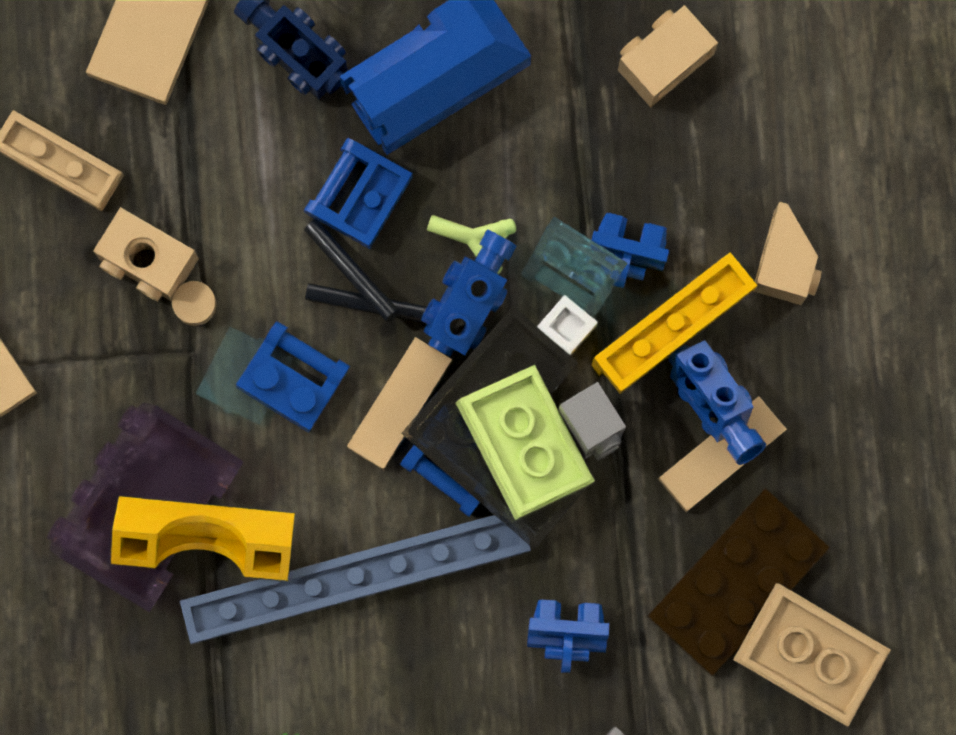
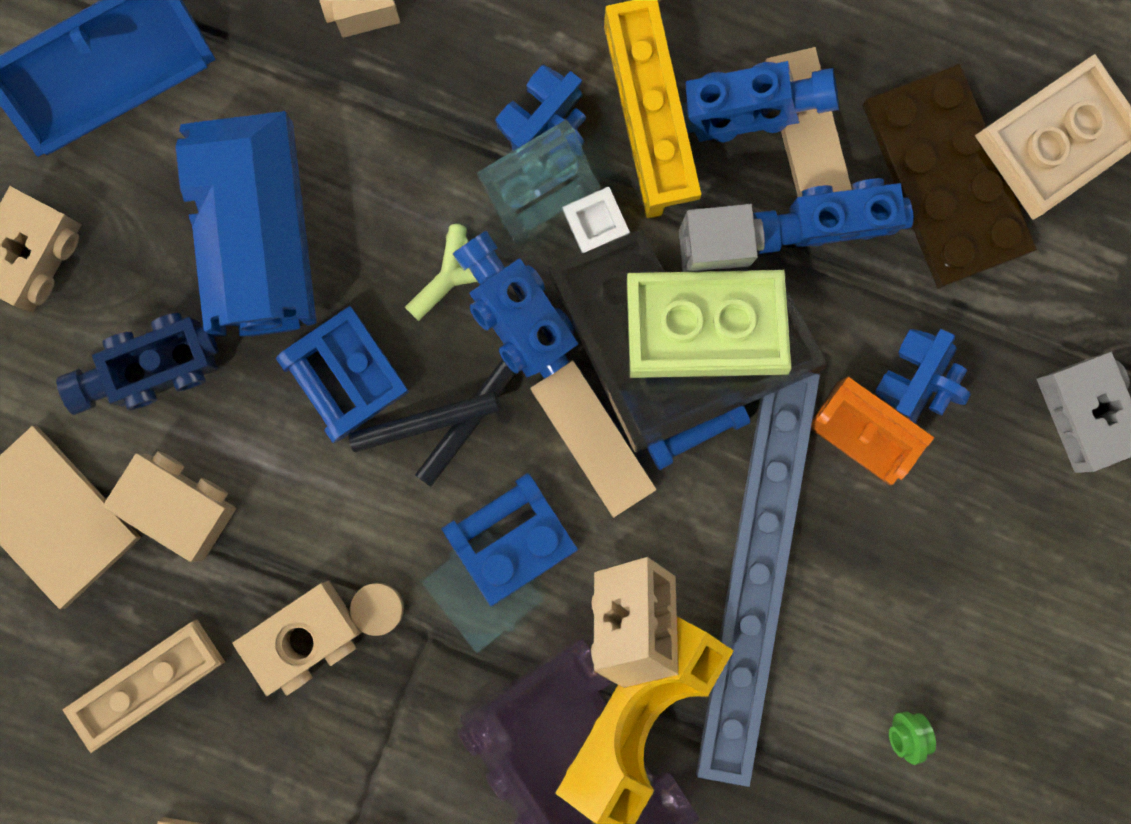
camera: 65 degrees left, 5 degrees up
none -> tan brick [102,451,237,562]
none -> tan brick [591,557,678,688]
none -> blue brick [753,178,913,254]
none -> orange hinge [811,377,934,485]

